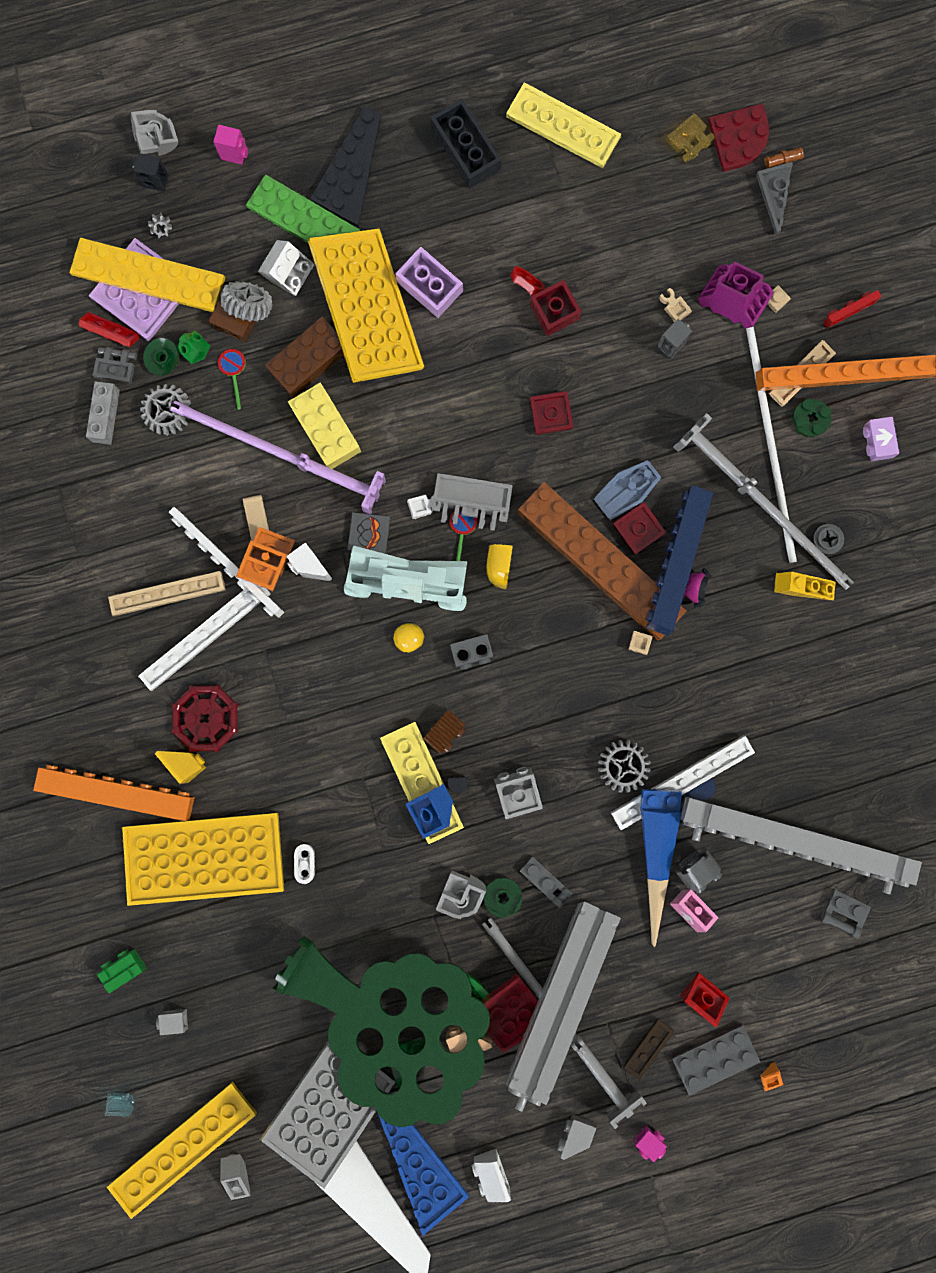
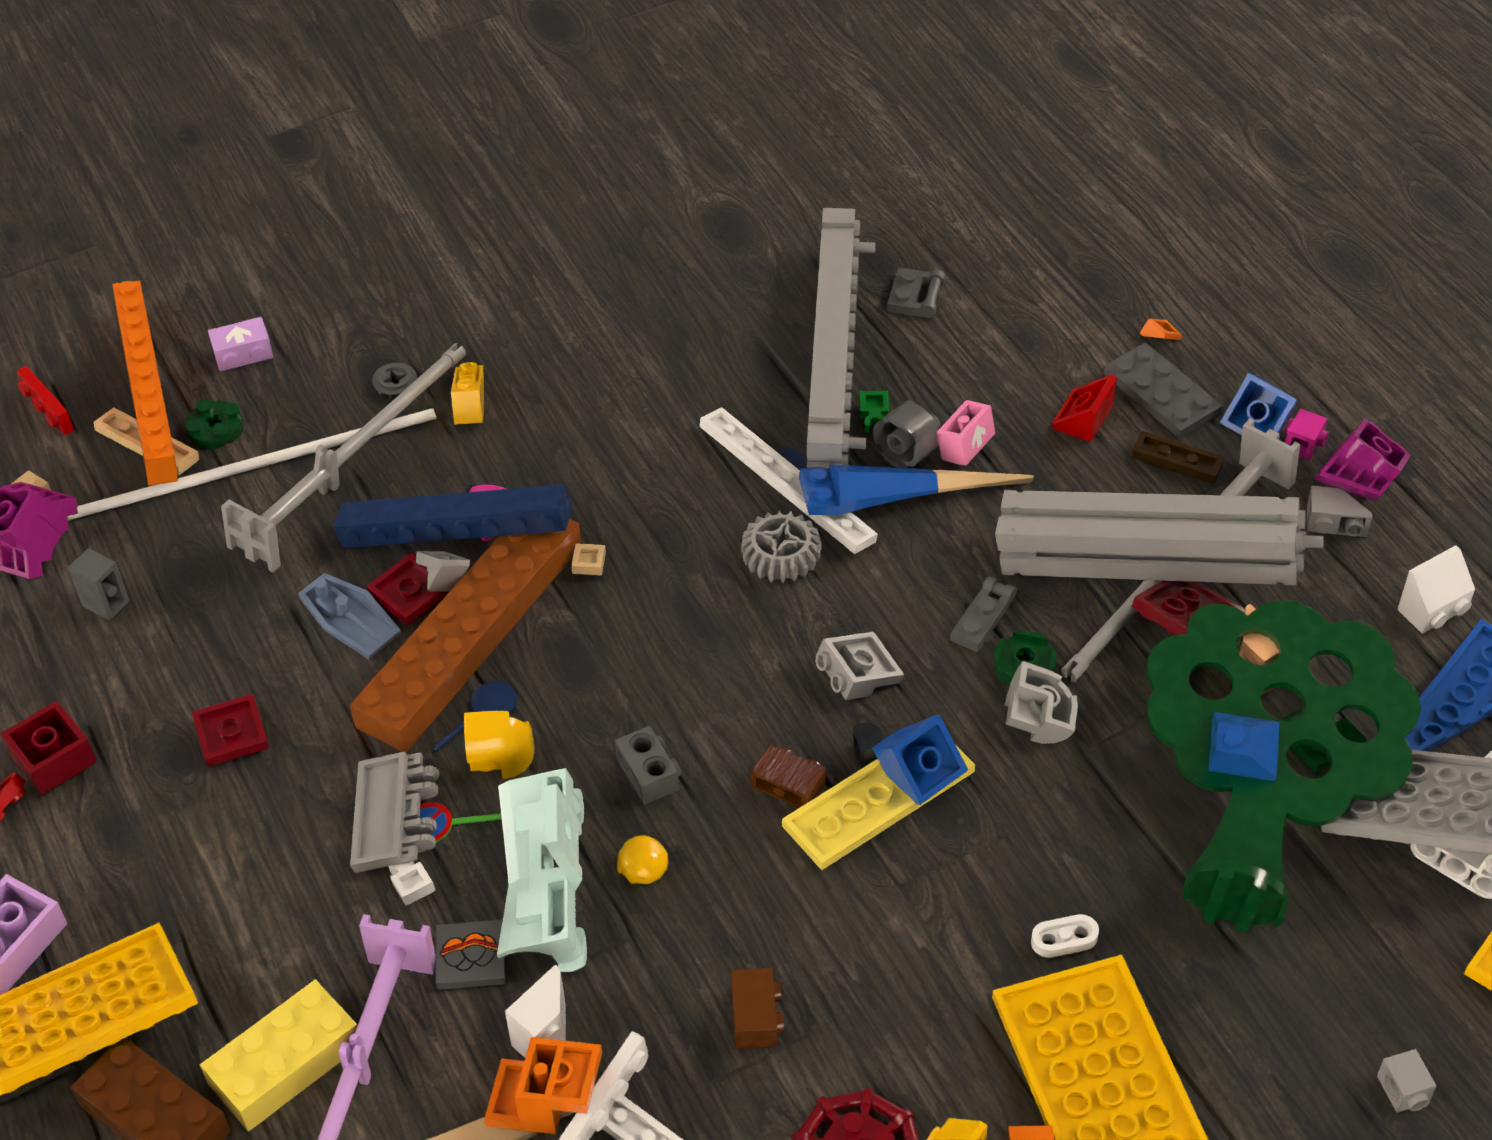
camera: 105 degrees left, 35 degrees down
tan plate [659,288,692,322] -> none
none -> light grey slope [416,551,470,592]
none -> dark blue piece [433,681,517,751]
none -> reddish brown brick [731,968,784,1049]
none -> green plate [860,391,889,434]
none -> blue slope [1209,712,1279,781]
none -> blue slope [1220,373,1298,435]
none -> magenta slope [1314,418,1411,501]

